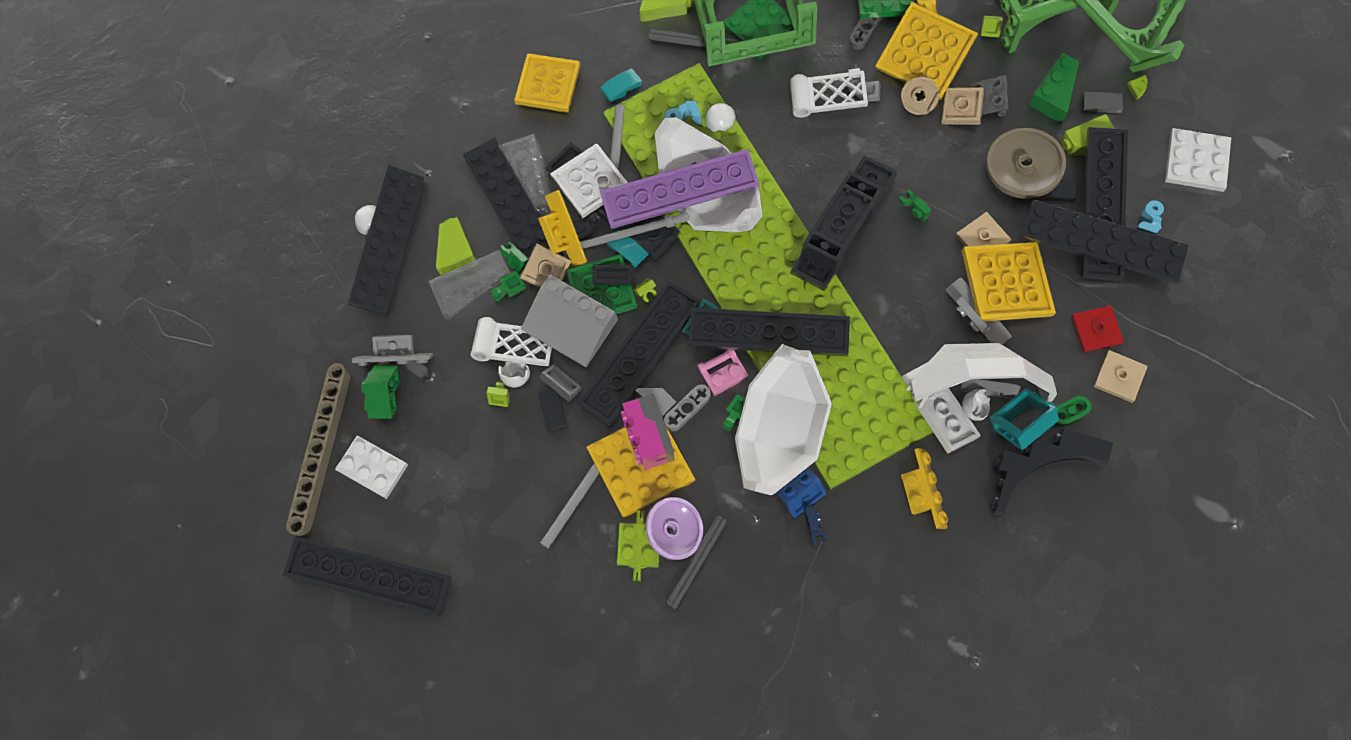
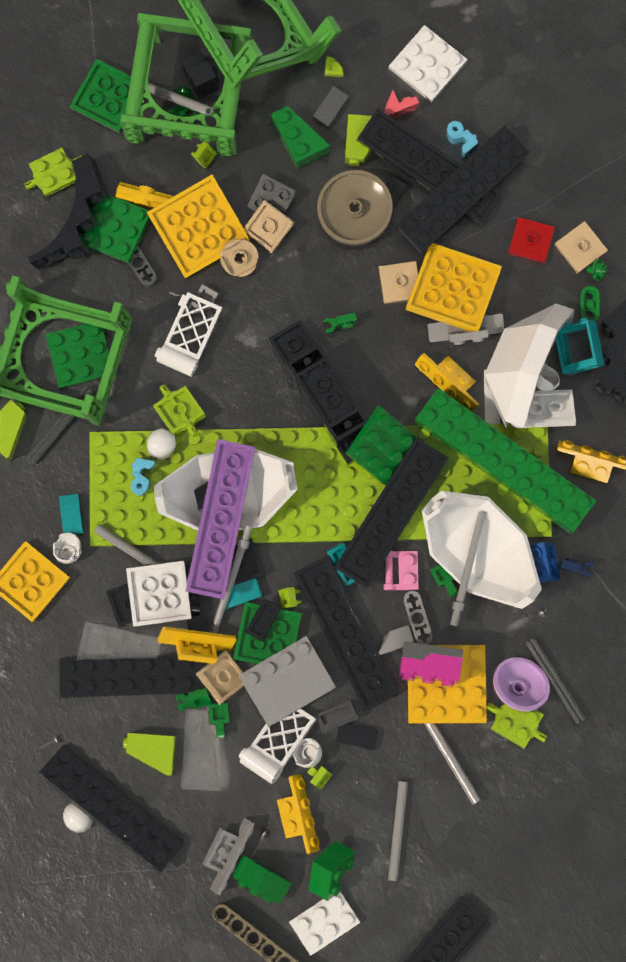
camera: 70 degrees left, 10 degrees up
none -> white hair [53,532,82,564]
none -> lime plate [153,384,206,438]
none -> yellow bracket [277,774,320,854]
none -> green brick [309,841,355,901]
none -> green plate [345,406,417,485]
none -> coral slope [384,91,419,119]
none -> light grey piece [388,781,408,881]
none -> green brick [414,388,596,534]
none -> yellow bracket [415,353,479,412]
none -> light grey bar [450,512,486,626]
none -> green plant [587,258,608,281]

